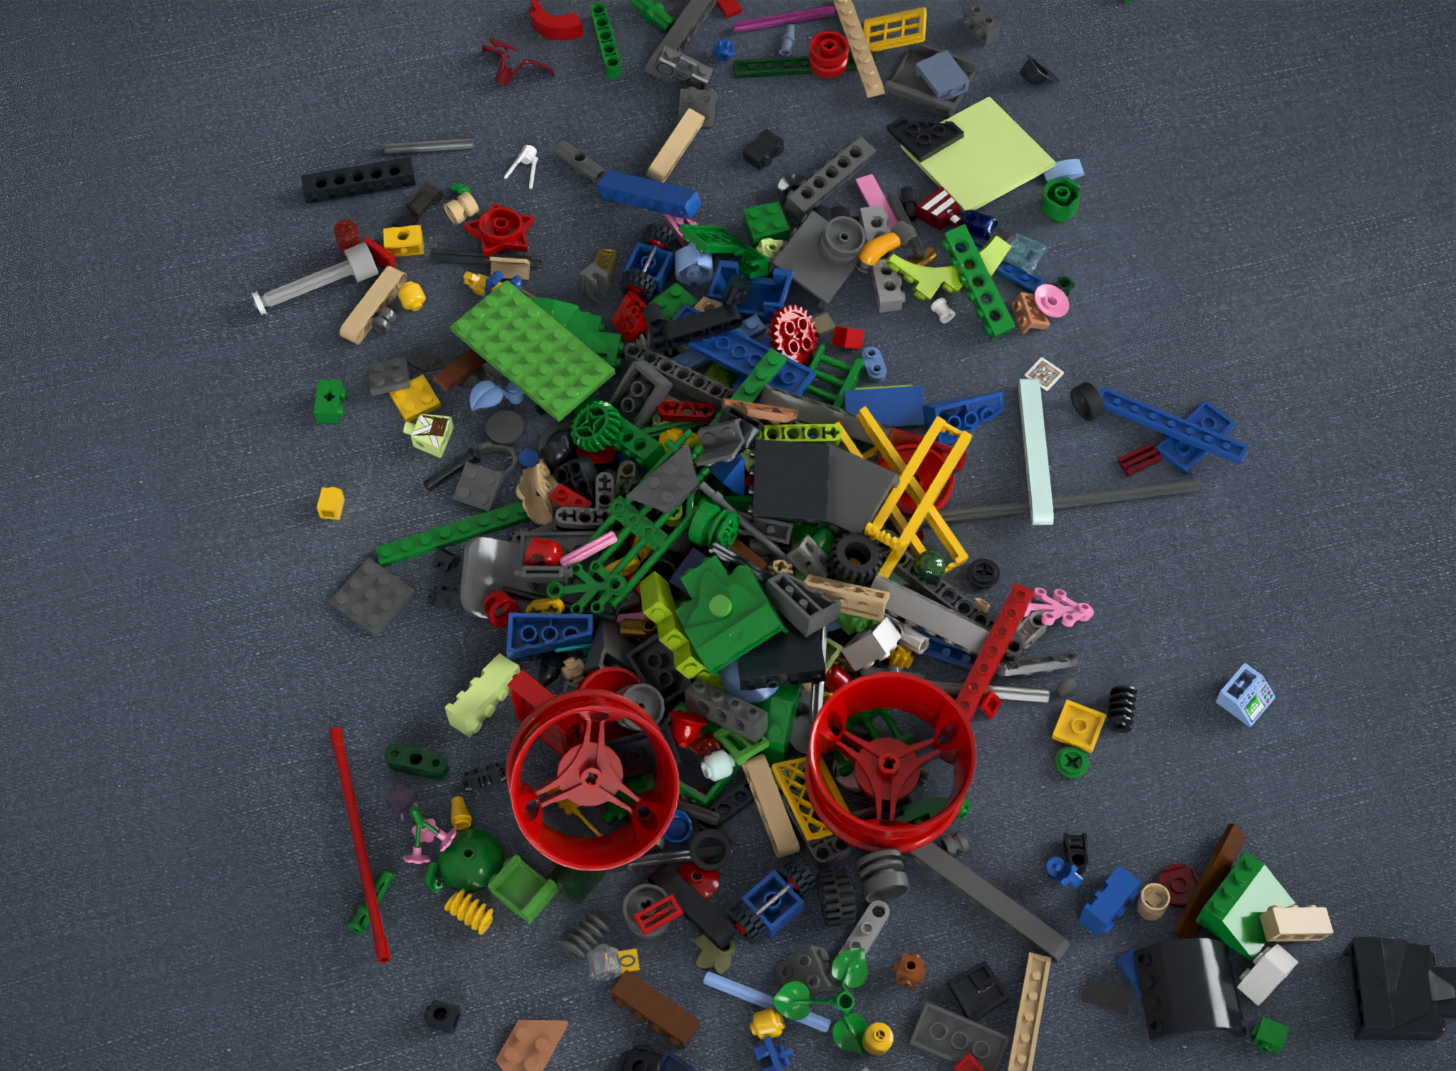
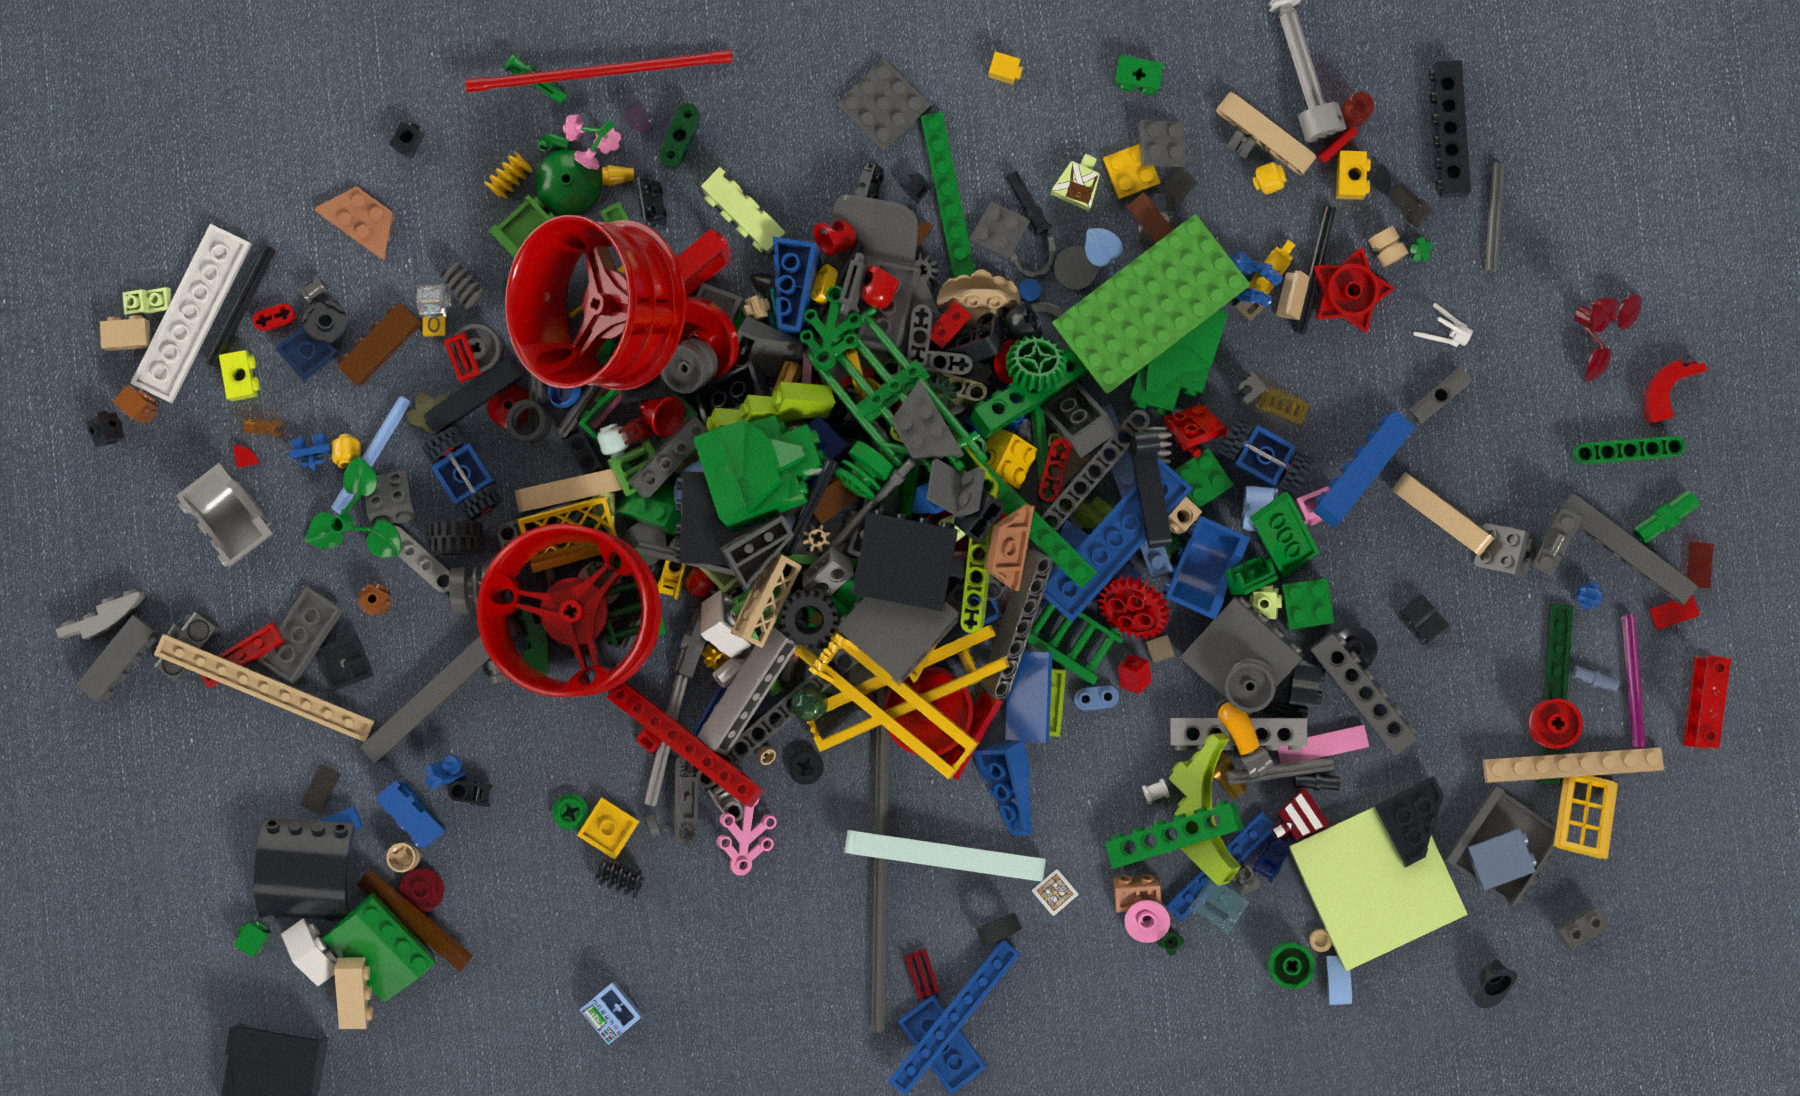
camera: 100 degrees right, 25 degrees up
bright pink axle [559,531,617,569] -> none
bright green tile [709,595,732,617] -> none
black slope [722,275,753,305] -> none
yellow head [862,1022,894,1056] -> none
none -> bright green tile [600,202,630,223]
none -> tan tile [1309,929,1332,952]

